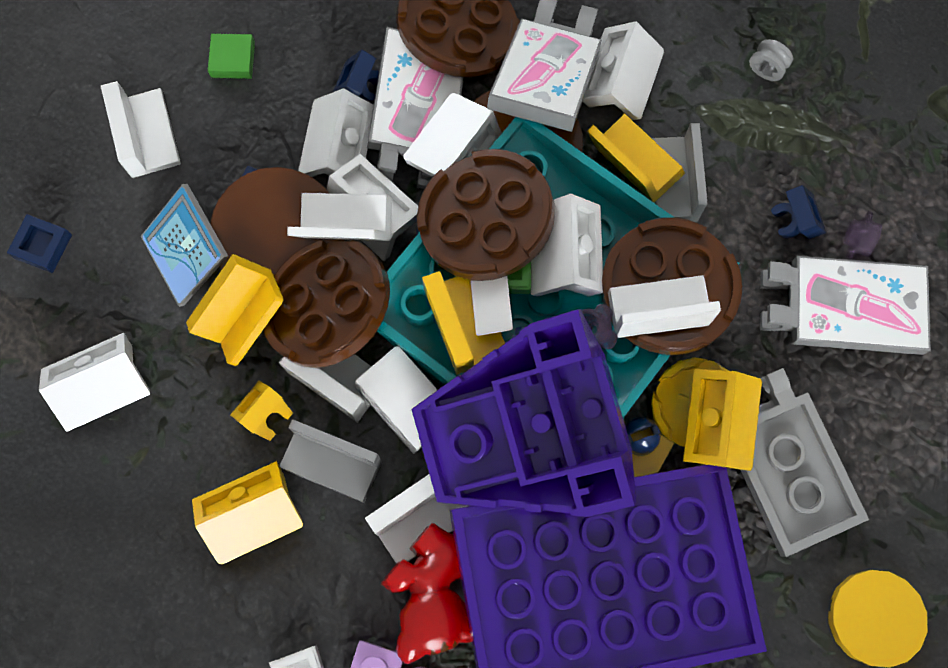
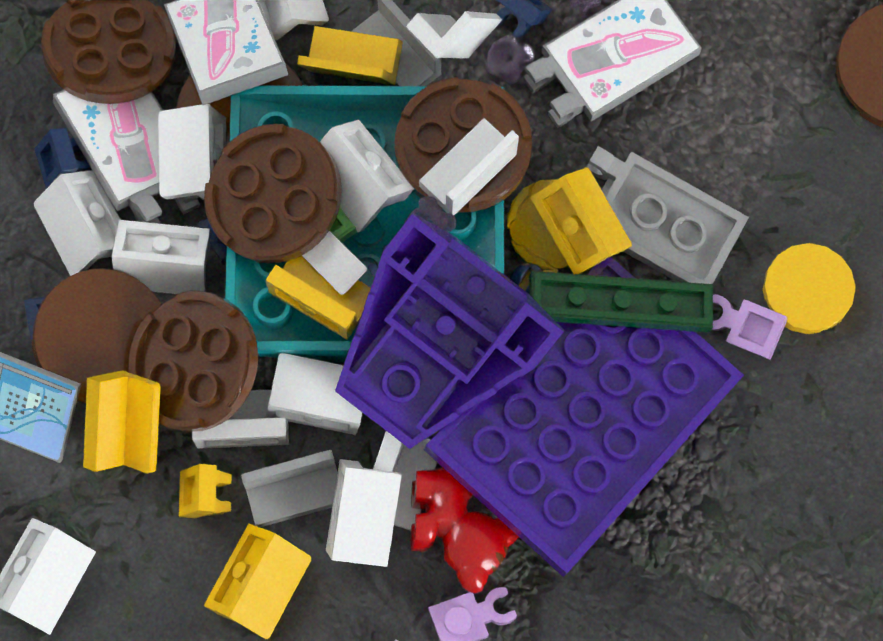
camera: 40 degrees left, 0 degrees up
white panel [287,193,392,241] -> none
none -> white panel [326,459,402,567]
none -> white panel [406,11,502,58]
none -> clear purple plate [485,35,535,84]
none -> dark green tile [529,271,713,333]
none -> lavender plate [712,295,788,360]

